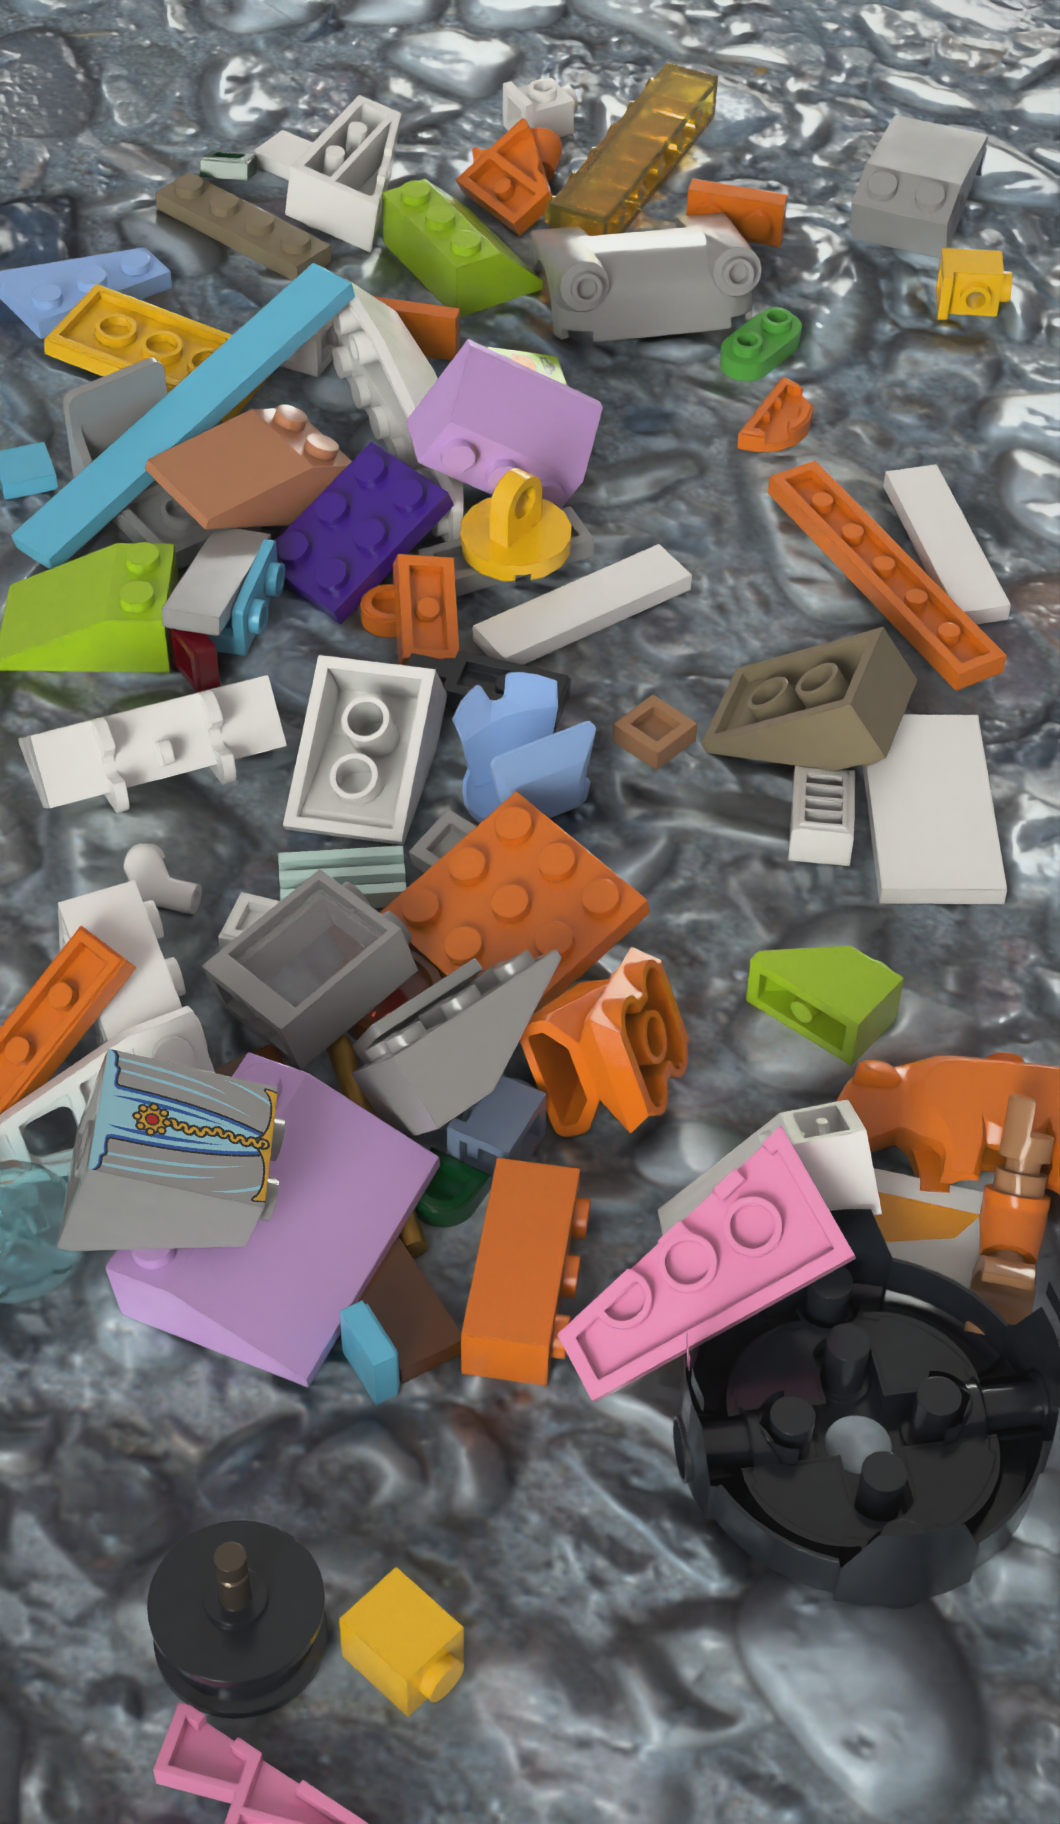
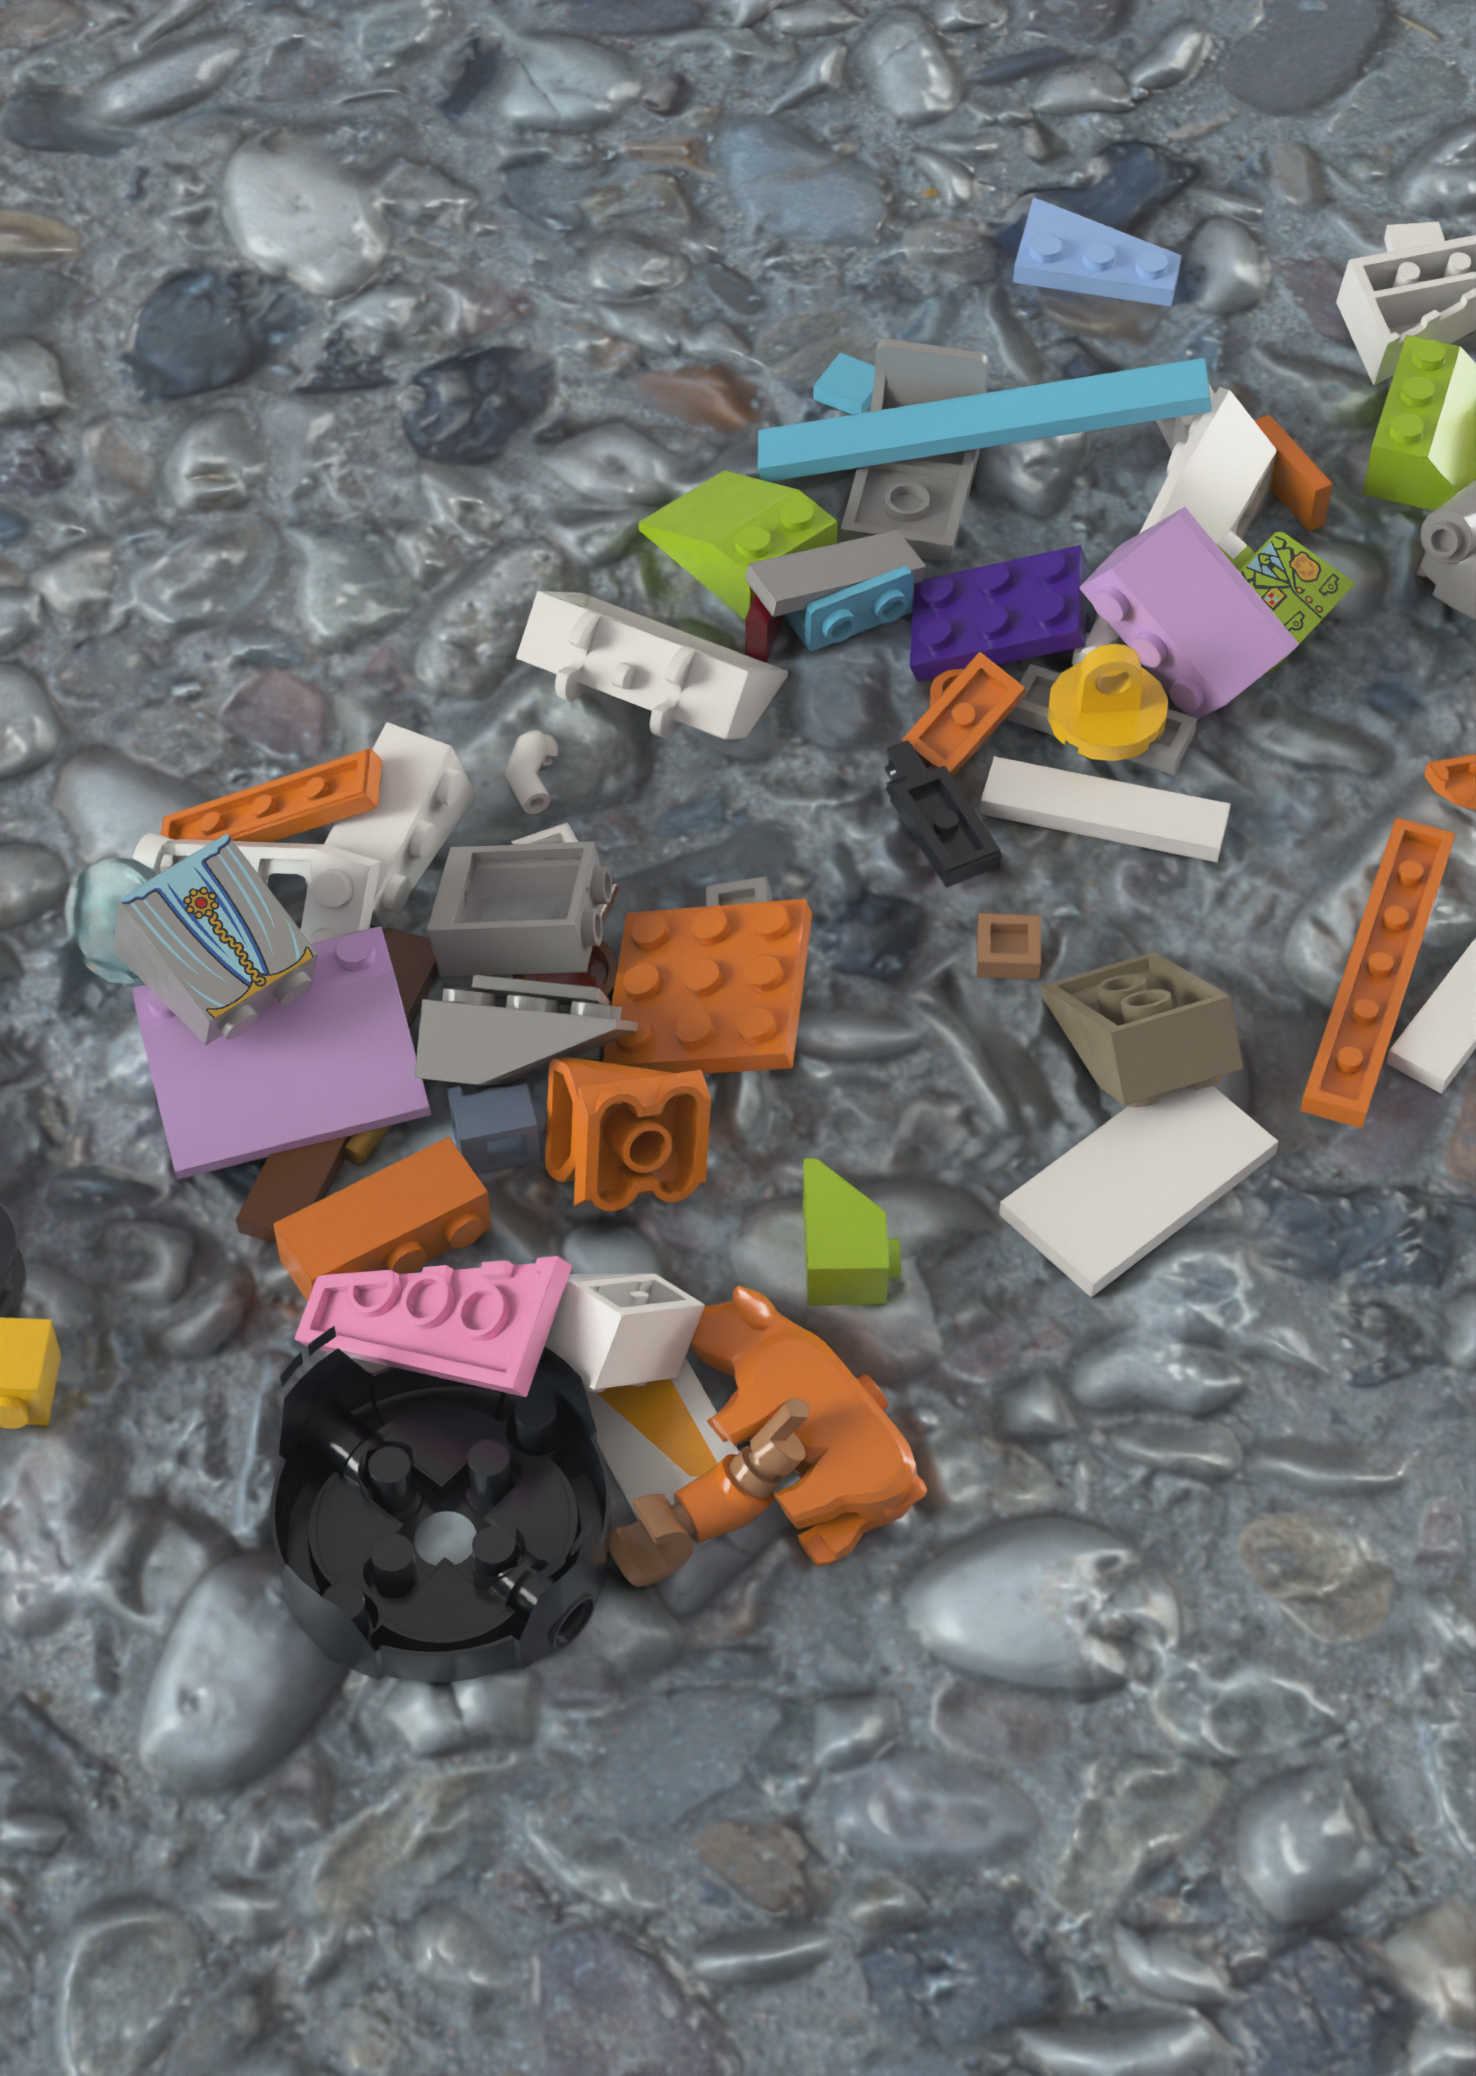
camera: 50 degrees right, 5 degrees up
yellow tile [44,284,272,423] -> none
nougat slope [145,405,352,530] -> none
dark tan plate [155,172,332,281] -> none
tile [200,151,257,181] -> none
light aqua tile [278,846,407,908] -> none
white slope [283,655,447,845] -> none
medium azure tile [340,1300,400,1405] -> none
dark green tile [415,1147,491,1228] -> none
light blue piece [452,672,596,824] -> none
white slope [788,766,855,866] -> none

